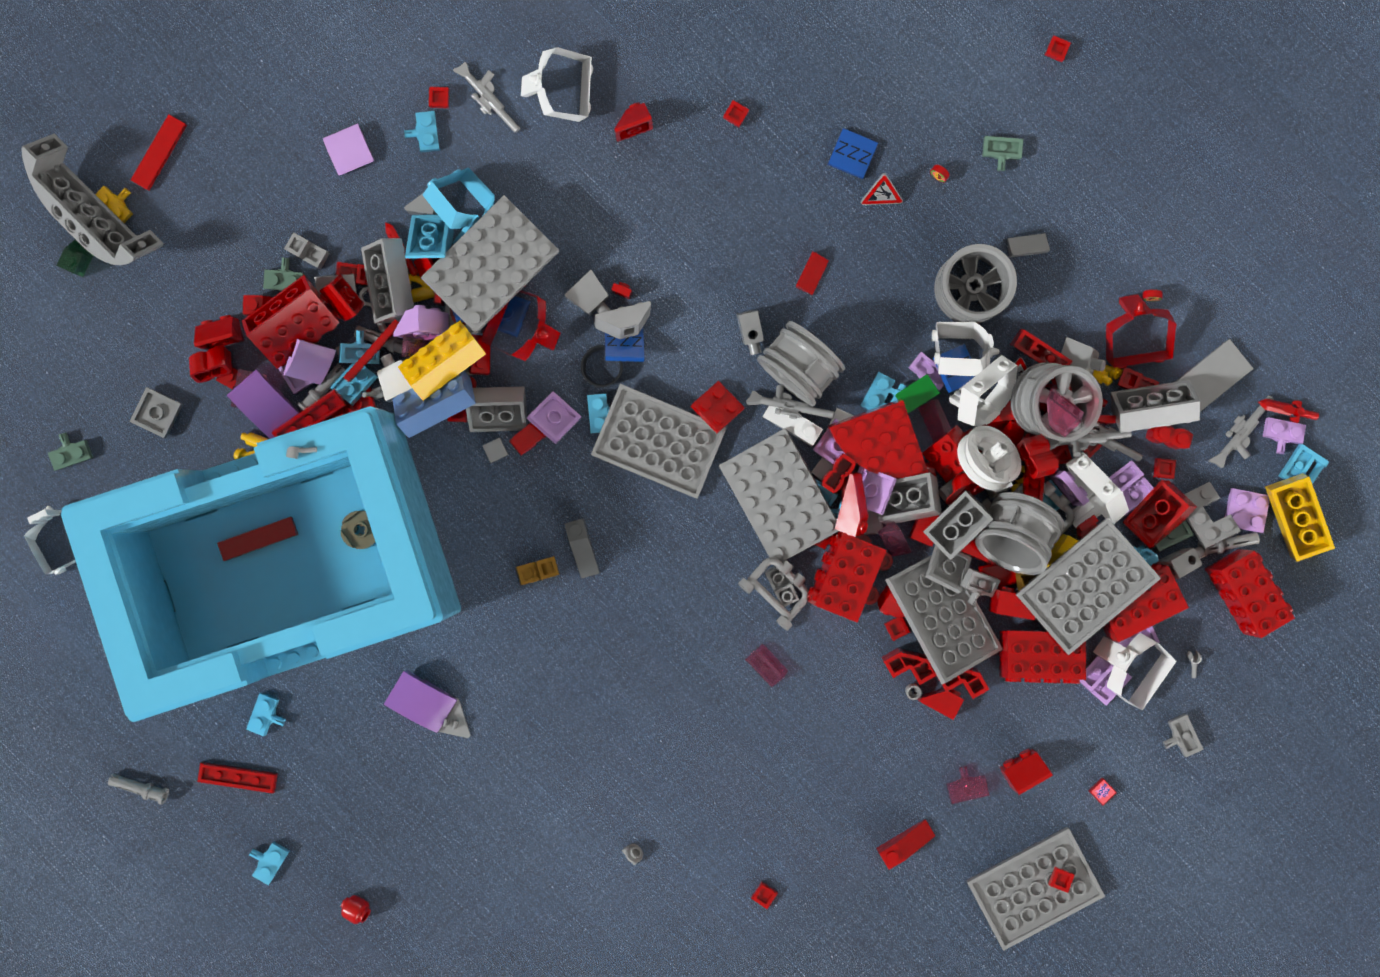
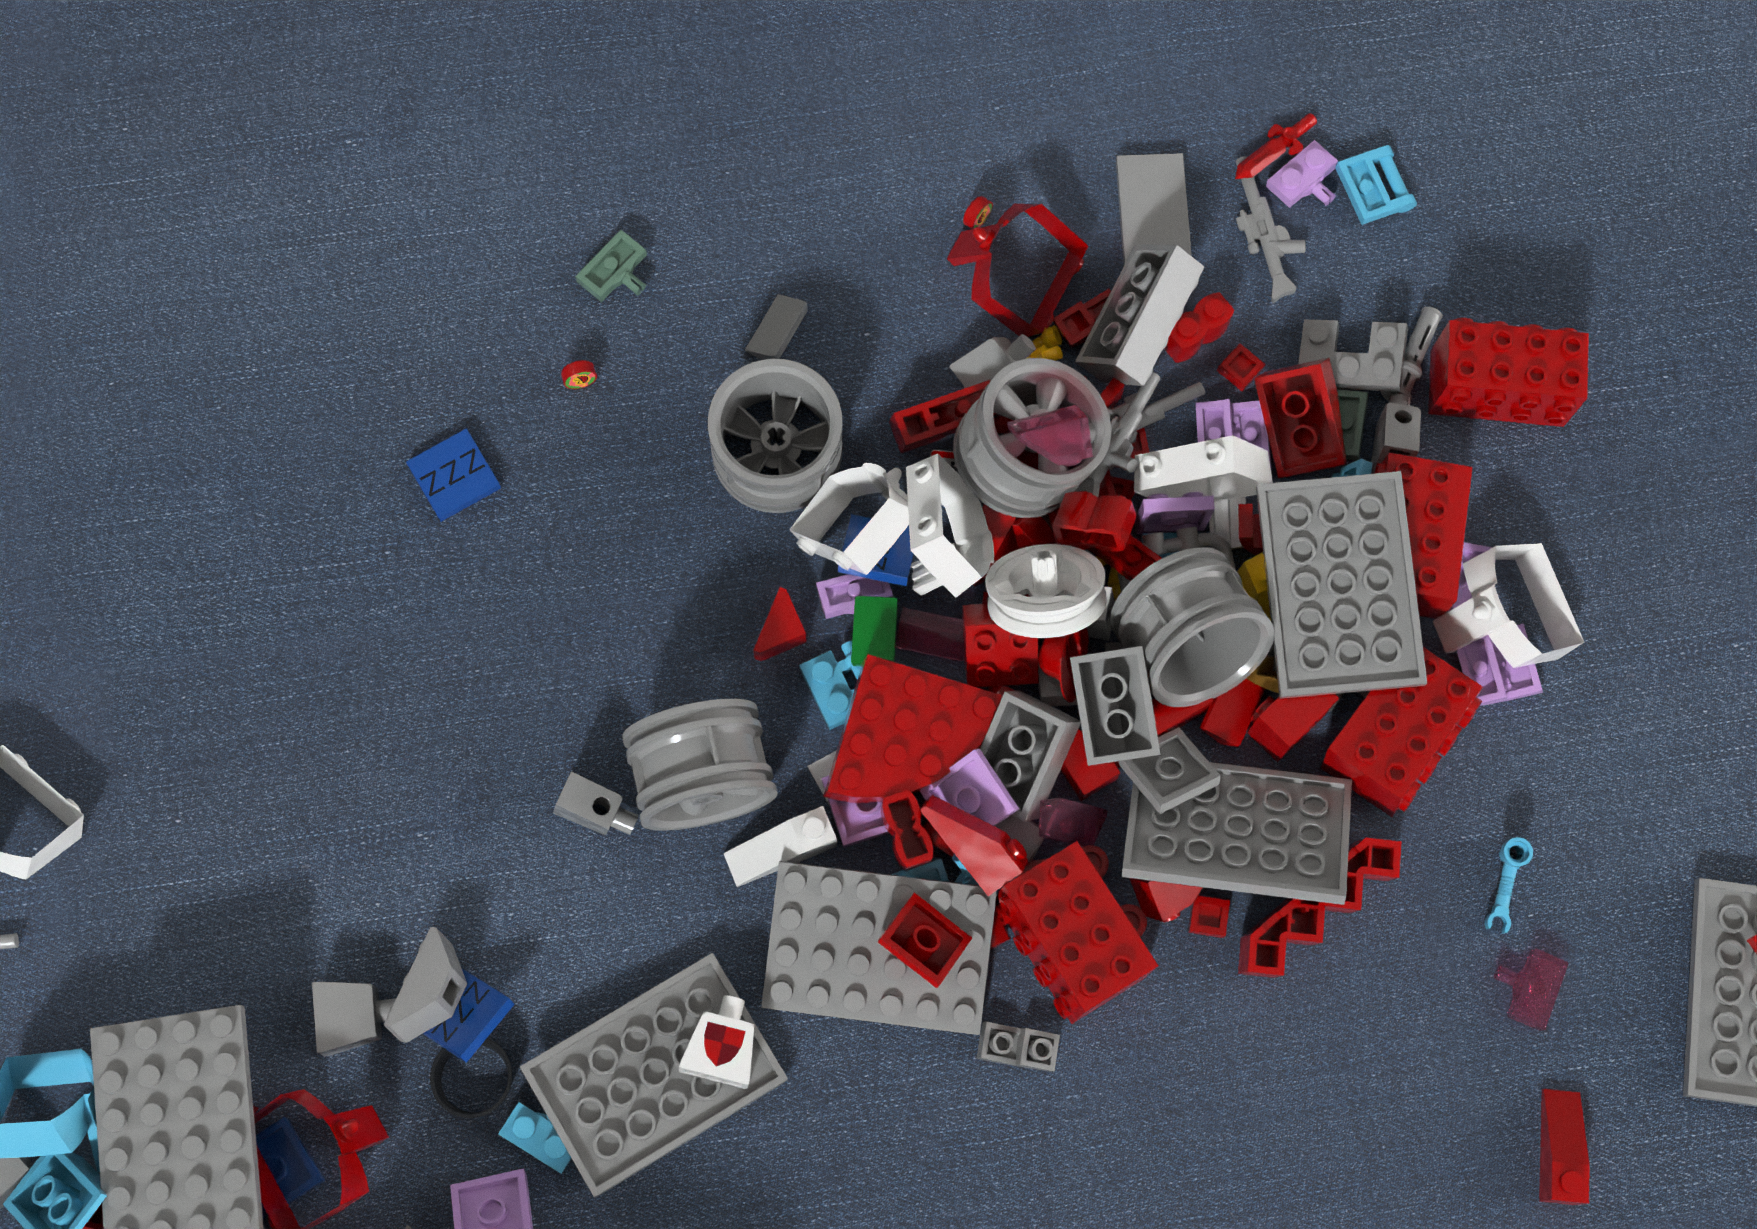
camera: 60 degrees left, 15 degrees down
red plate [611,282,633,299] -> none
red slope [614,102,653,142] -> none
red plate [690,380,745,434] -> none
red plate [723,100,749,128] -> none
light grey bar [738,557,809,631] -> none
clear pink slope [745,644,788,687] -> none
light grey piece [746,385,835,419] -> none
red slope [795,251,829,295] -> none
light grey tile [811,457,833,481] -> none
piece [861,173,903,205] -> none
light grey hinge [905,683,922,700] -> none
red slope [917,688,964,720] -> none
light grey plate [961,568,1001,606] -> none
red slope [1000,749,1053,795] -> none
red plate [1045,35,1071,62] -> none
tile [1088,778,1117,806] -> none
light grey plate [1163,713,1203,757] -> none
light grey hand [1187,650,1202,678] -> none
lavender plate [1225,488,1270,533] -> none
yellow brick [1265,473,1335,562] -> none
none -> white torso [679,995,754,1089]
none -> red slope [753,587,806,661]
none -> red slope [878,892,972,988]
none -> medium azure brick [1484,837,1533,934]

